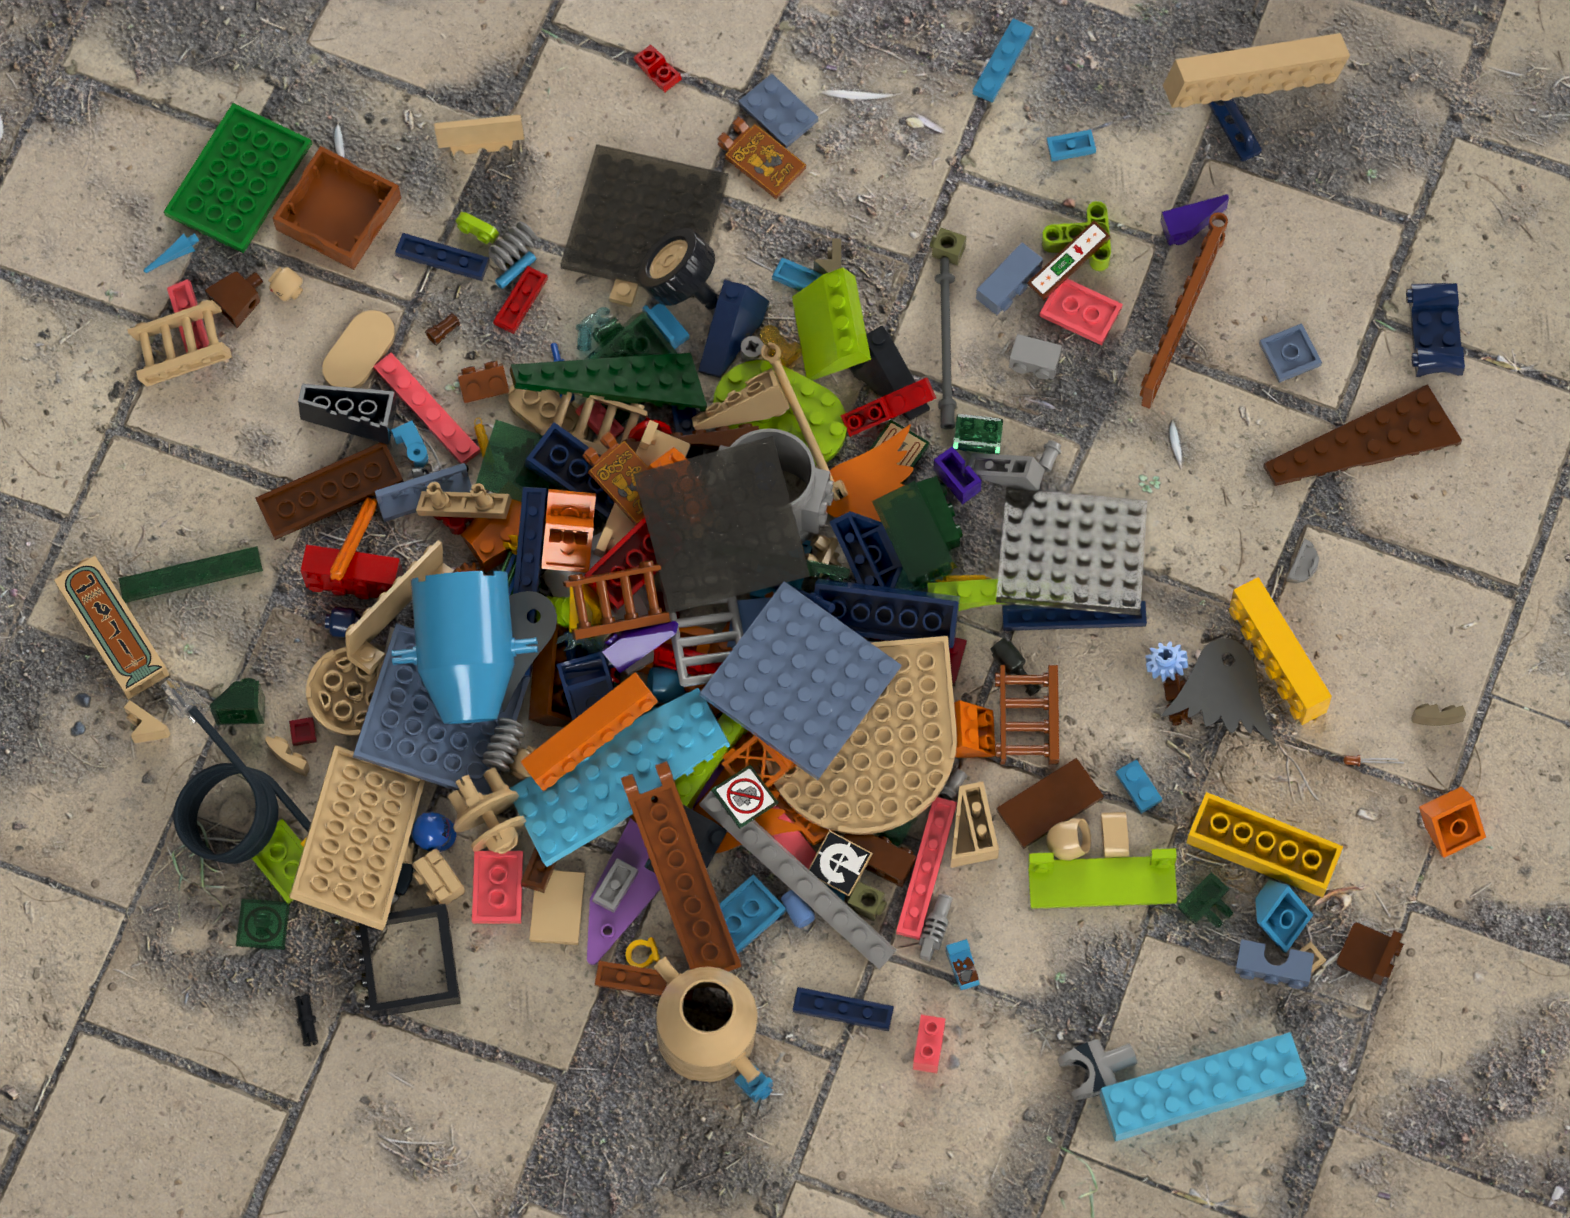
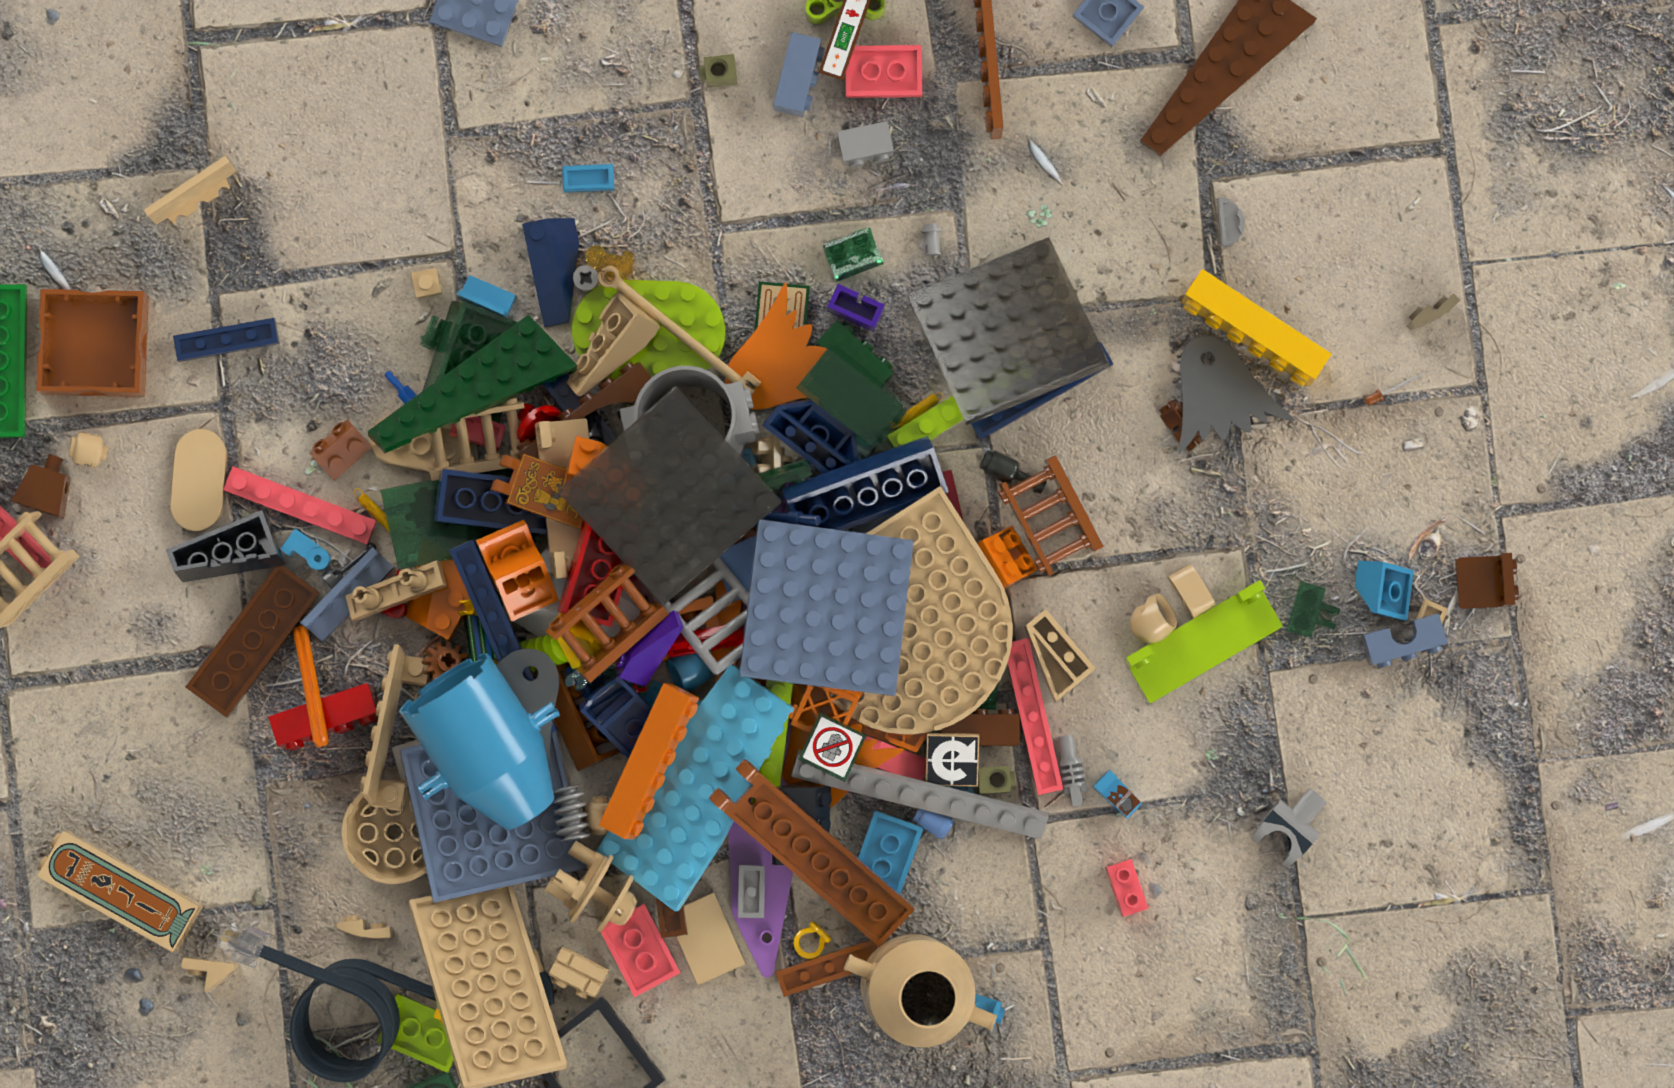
camera: 30 degrees left, 15 degrees up
clear green plate [118,546,263,603] -> none
clear green slope [210,678,265,725] -> none
dark red tile [289,717,317,746] -> none
dark blue head [325,607,361,638] -> none
blue helmet [412,812,457,852] -> none
reddish brown pin [425,313,461,346] -> none
lime plate [455,212,499,244] -> none
light grey piece [488,221,538,271] -> none
red tile [493,266,548,334] -> none
dark azure piece [495,251,536,289] -> none
clear smoke plate [560,144,729,298] -> none
clear light blue piece [576,307,610,351] -> none
red slope [633,44,682,93] -> none
black wheel [638,228,719,310] -> none
dark orange tile [717,117,806,199] -> none
lime slope [792,267,871,381] -> none
dark blue tile [792,987,894,1032] -> none
dark tan slope [814,238,841,274] -> none
red slope [841,377,937,437] -> none
black wedge [849,325,930,421] -> none
dark grey bar [935,256,957,429] -> none
light grey pin [940,768,967,801] -> none
light grey slope [968,453,1045,491] -> none
reddish brown tile [996,758,1104,849] -> none
medium azure brick [1099,1032,1307,1142] -> none
dark azure plate [1116,759,1162,813] -> none
light blue gear [1145,641,1188,682] -> none
yellow brick [1186,792,1343,898] -> none
orange slope [1419,786,1486,858] -> none

